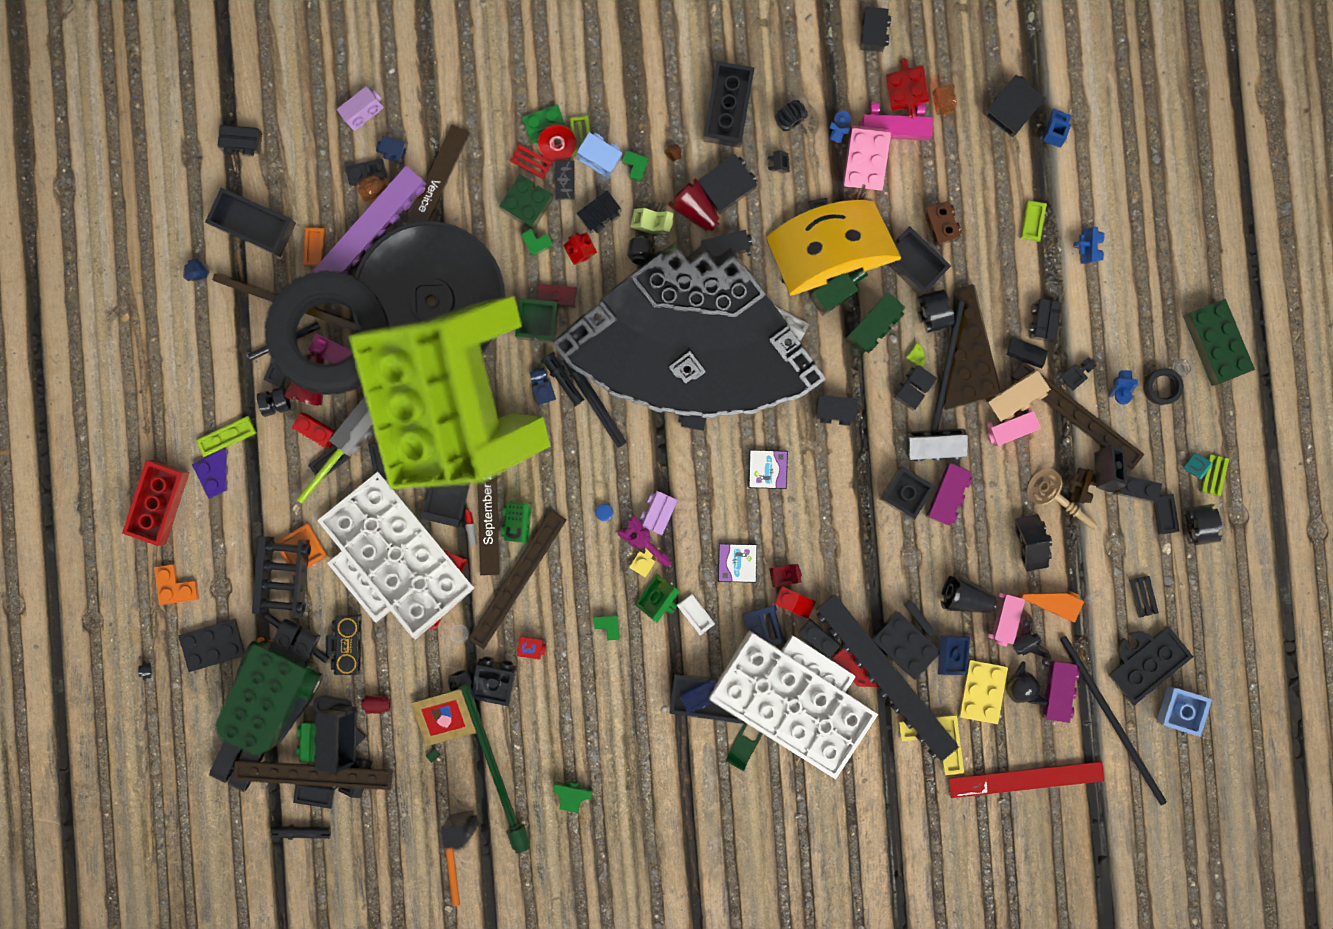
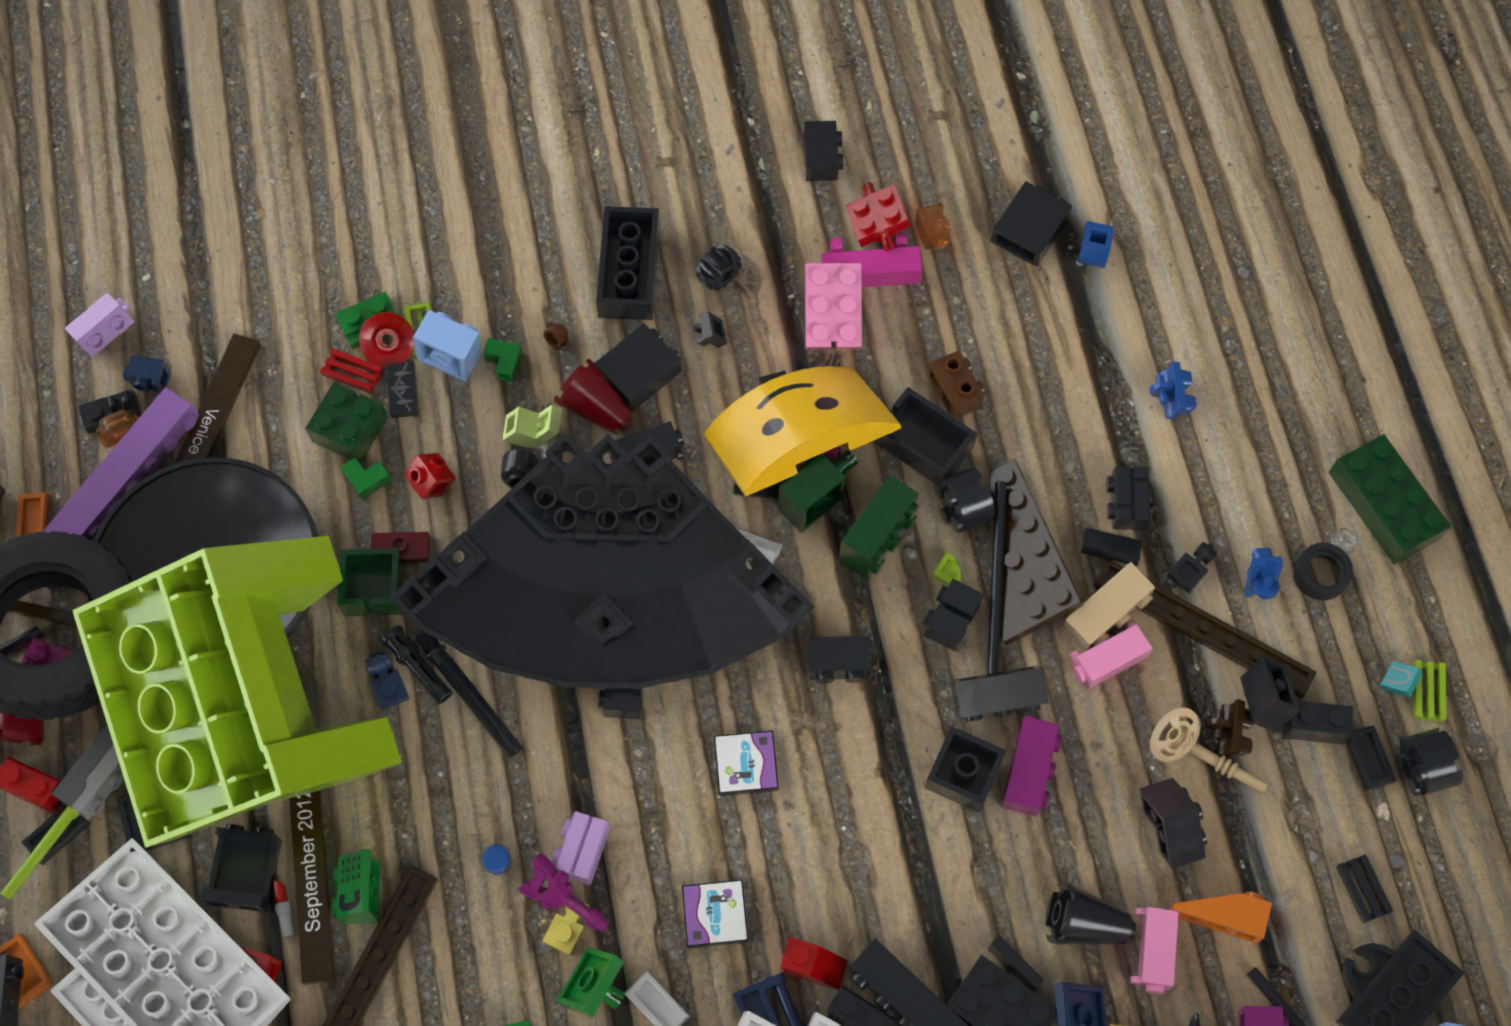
camera: 10 degrees left, 20 degrees down
black brick [577,190,622,234] -> none
dark red bracket [769,564,802,587] -> none
blue hips [830,111,851,143] -> none
black piece [1013,612,1052,666] -> none
lime tile [1020,200,1047,242] -> none

